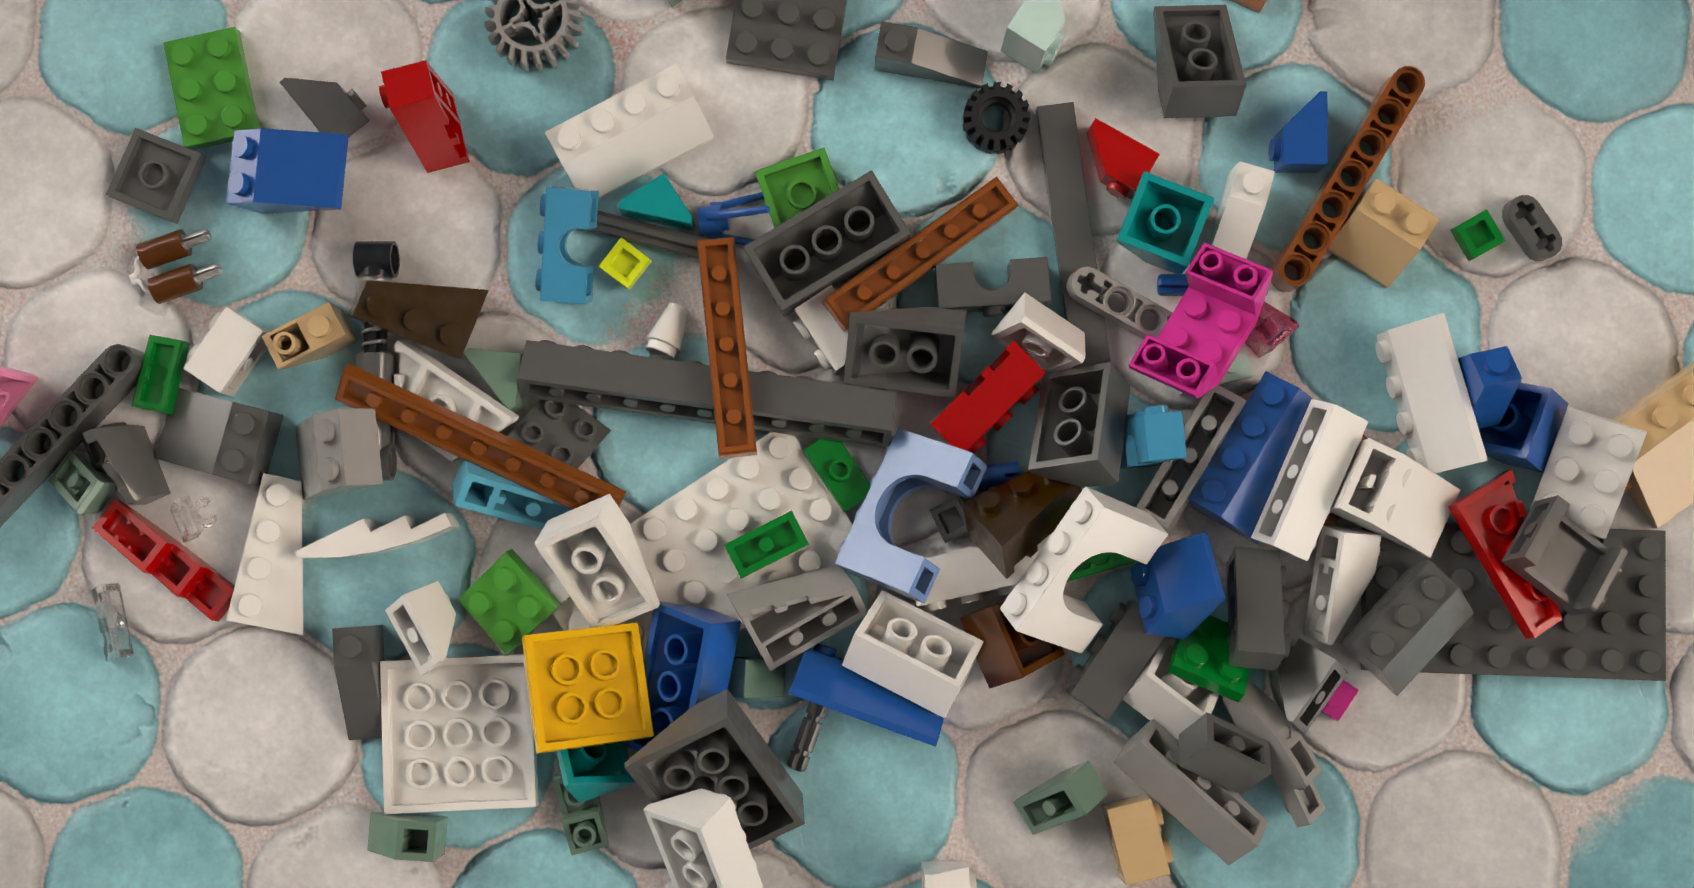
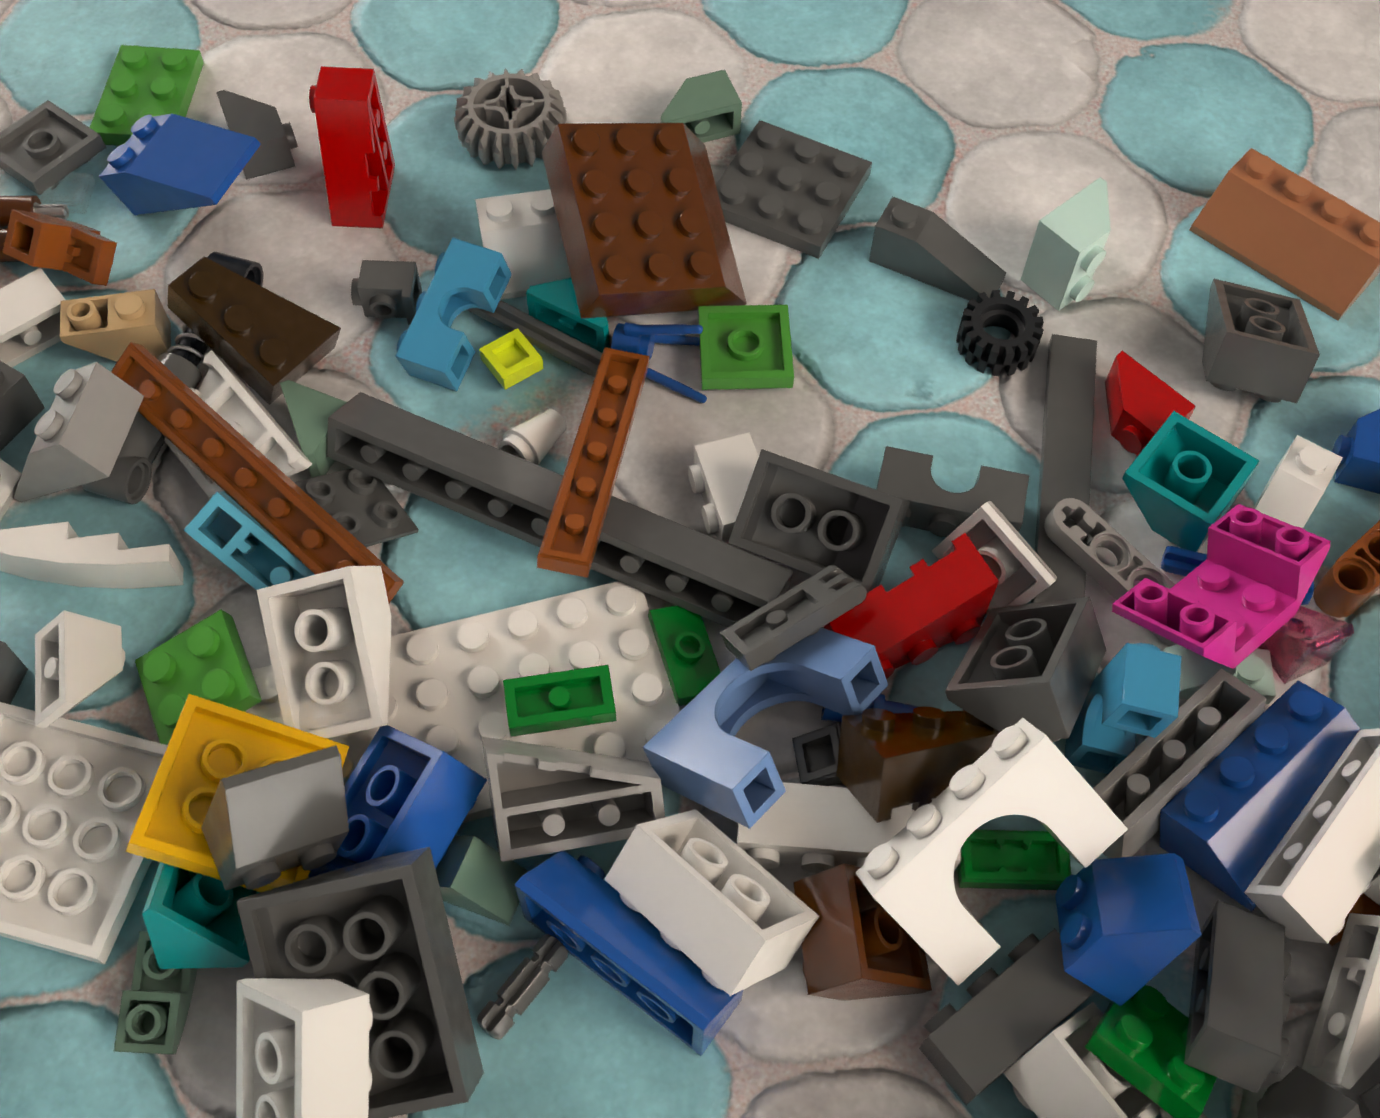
camera: 15 degrees right, 25 degrees down
dark grey slope [743,170,911,317] -> none
dark orange tile [822,177,1019,332] -> none
none -> dark orange brick [2,209,117,286]
none -> dark grey slope [201,745,349,891]
none -> dark grey brick [351,260,422,325]
none -> reddish brown slope [541,123,747,319]
none -> dark grey hinge [720,565,867,671]

